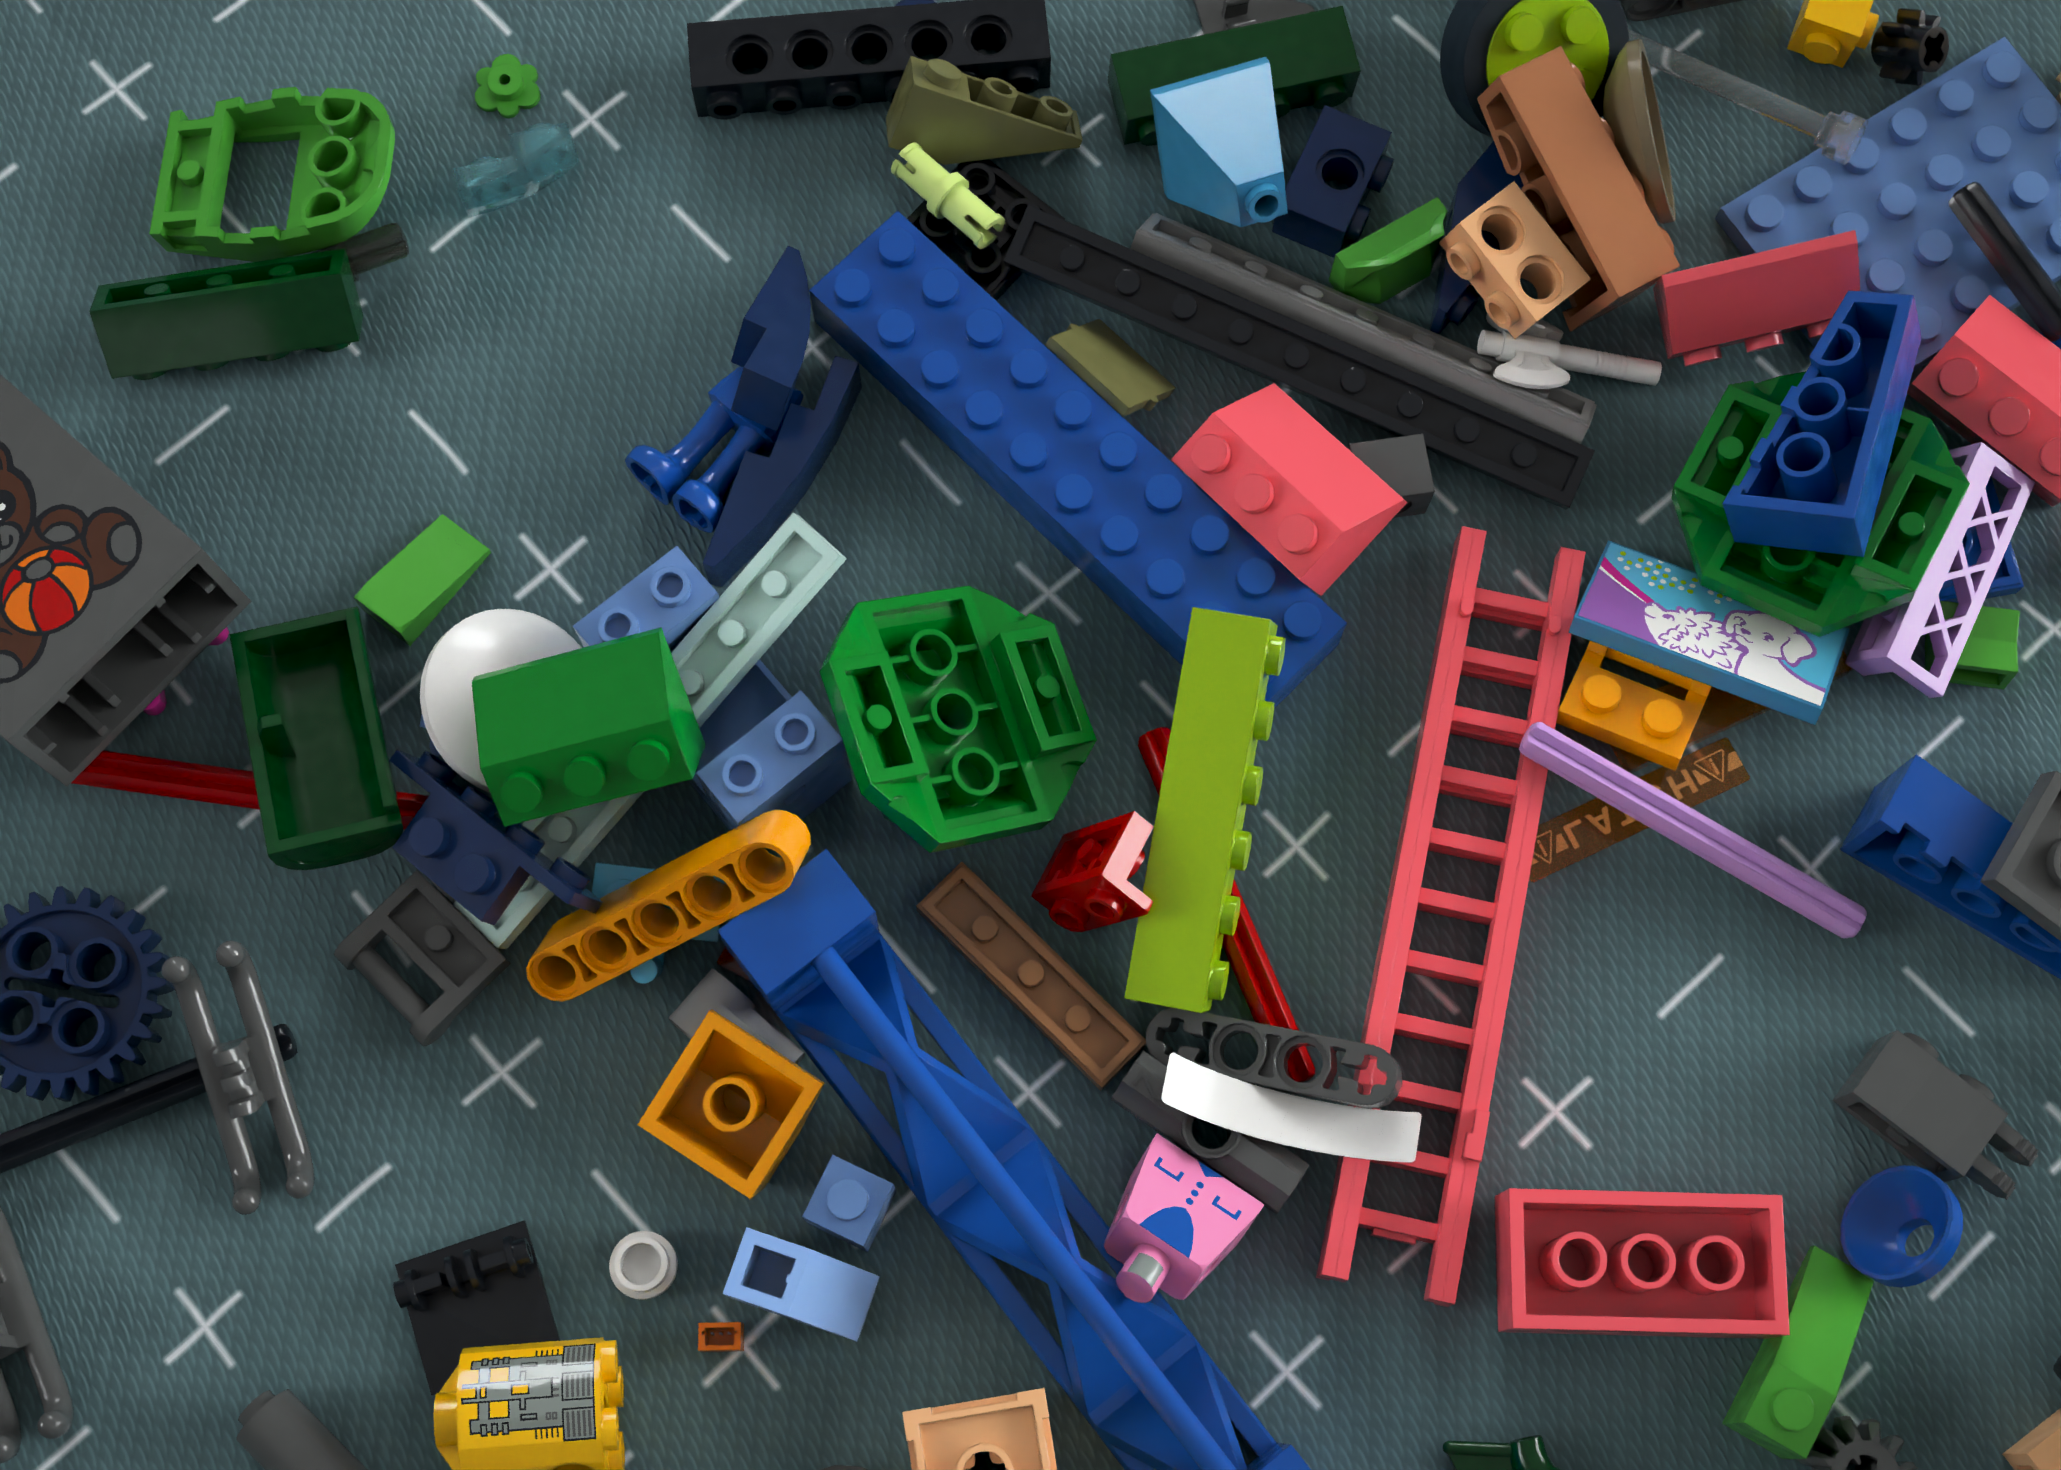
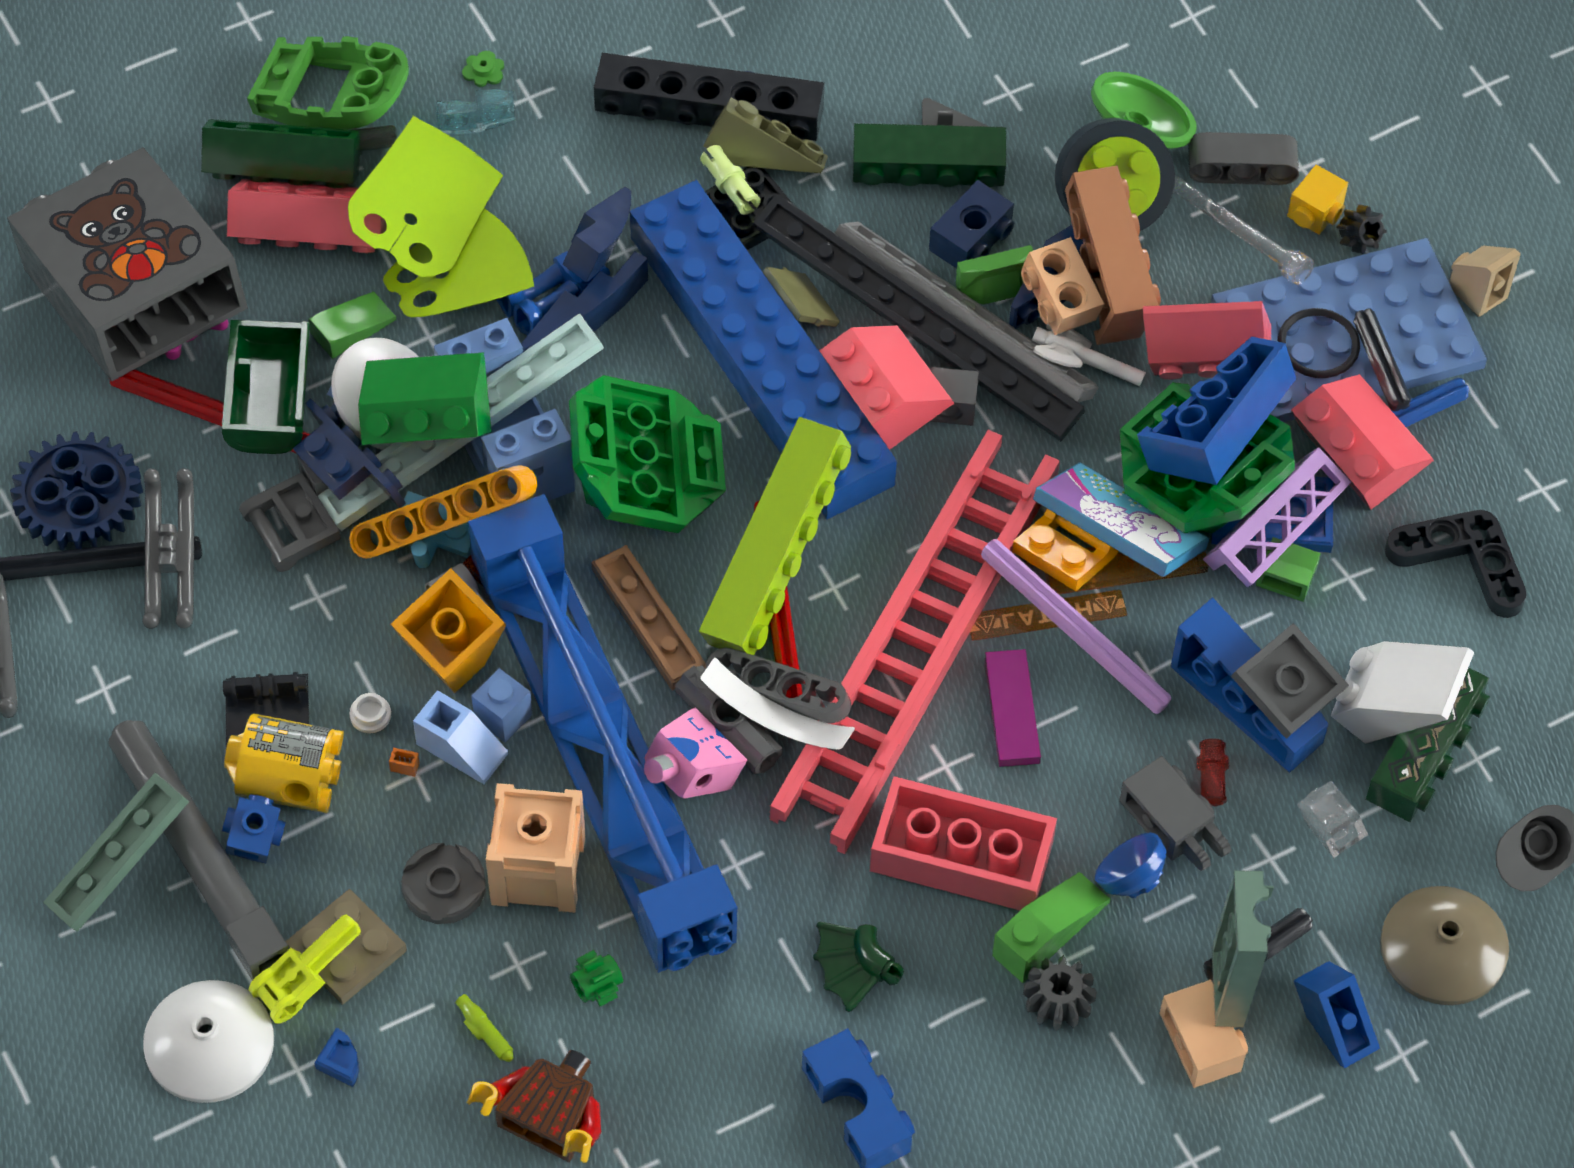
camera: 15 degrees right, 15 degrees down
red bracket [1031,811,1154,932] -> none
slope [1150,57,1288,227] -> none
dark tan dish [1603,39,1676,224] -> none
none -> coral slope [227,179,387,253]
none -> lime piece [348,116,504,277]
none -> lime piece [383,208,534,317]
none -> magenta tile [984,649,1041,767]
none -> clear red pin [1196,738,1229,806]
none -> black tyre [1277,308,1360,378]

